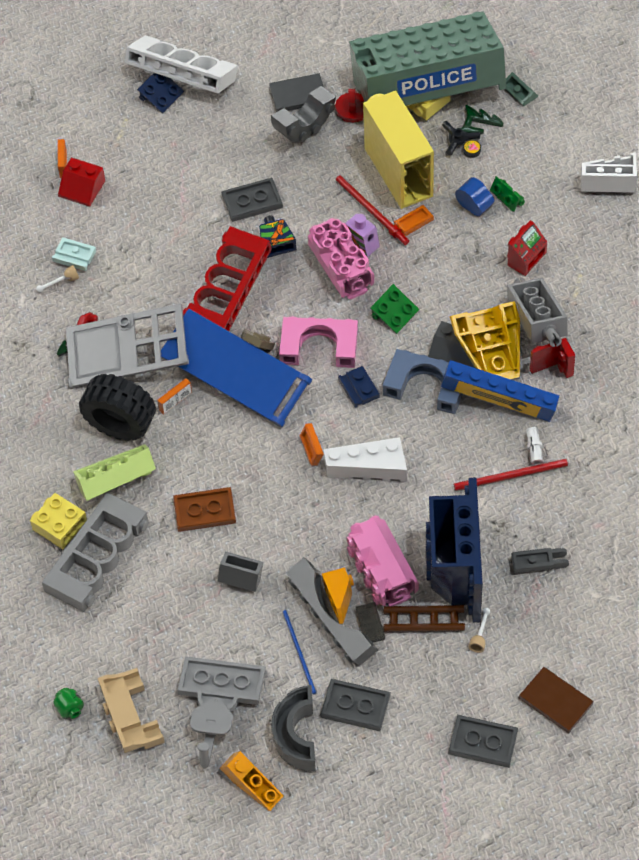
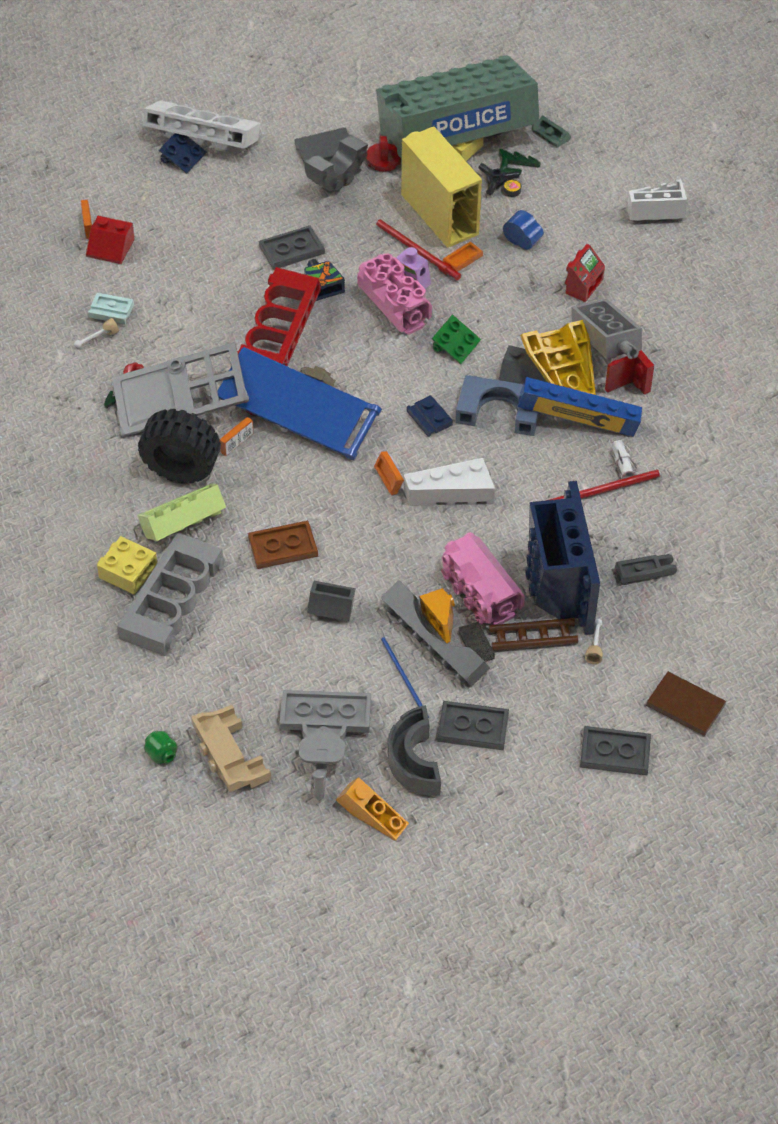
camera: 10 degrees left, 5 degrees down
bright pink arch [279,316,358,368] -> none
green hinge [490,176,525,212] -> none

